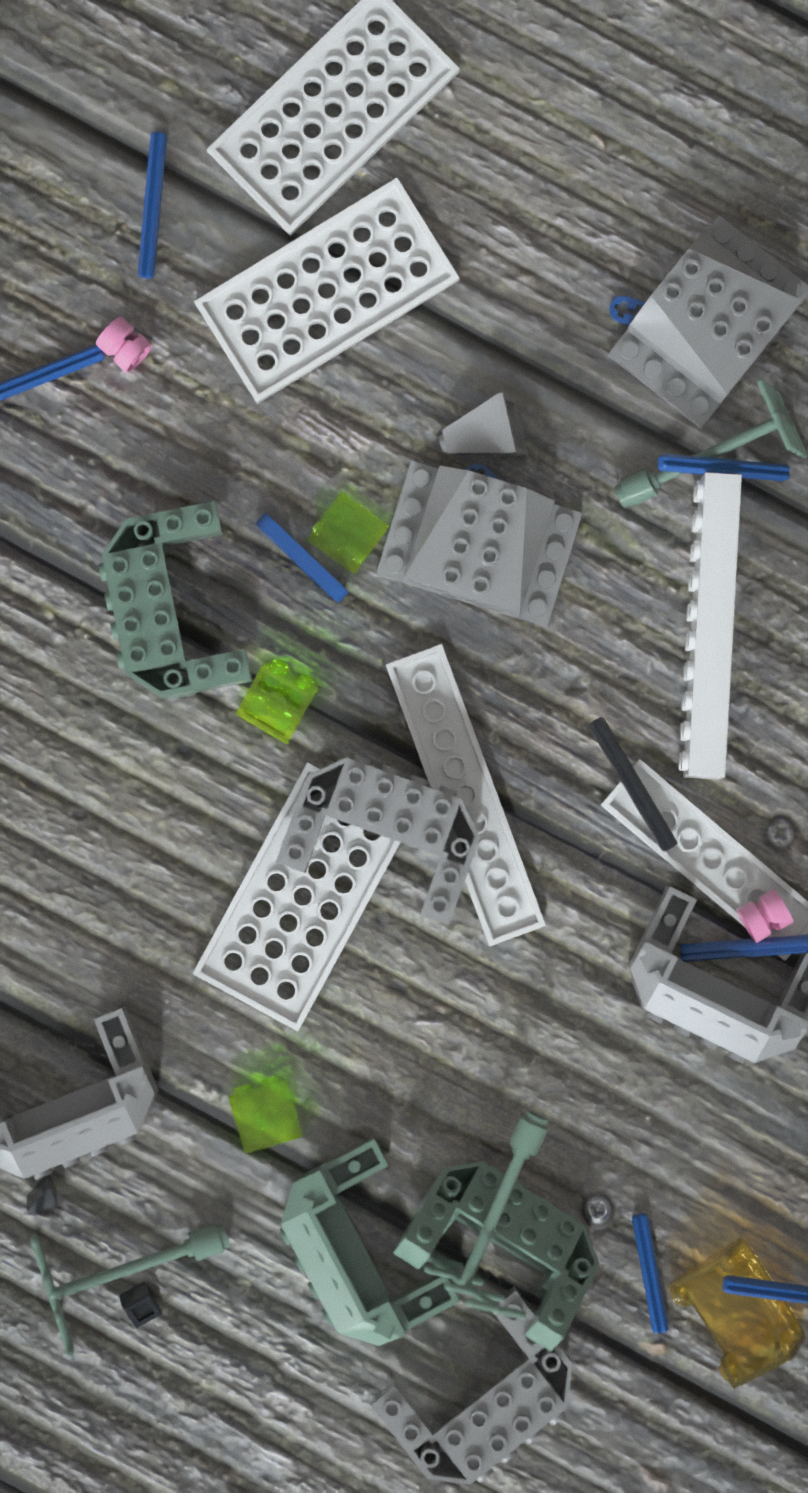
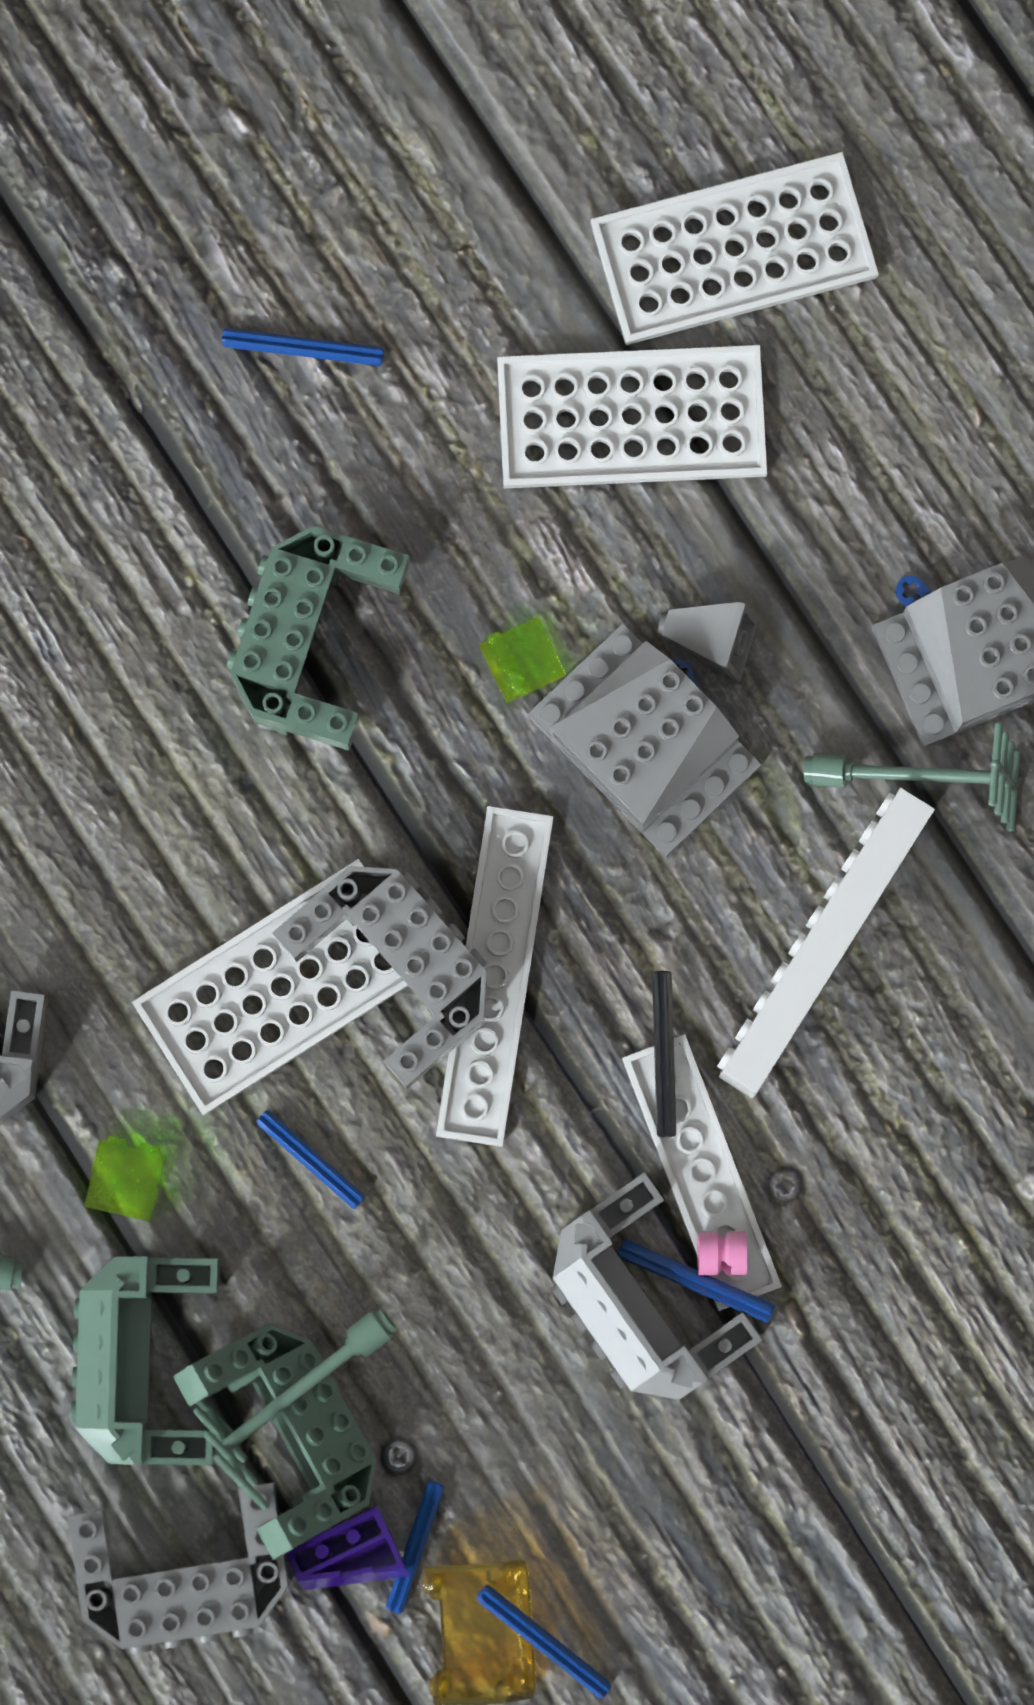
camera: 25 degrees right, 5 degrees down
bright pink wheel [96,316,153,373] -> none
blue axle [138,132,167,279] -> none
clear neon green plate [235,658,319,744] -> none
blue beam [255,513,349,604] -> none
blue axle [657,454,790,481] -> none
none -> blue axle [256,1110,365,1209]
none -> dark purple wedge [285,1507,411,1590]

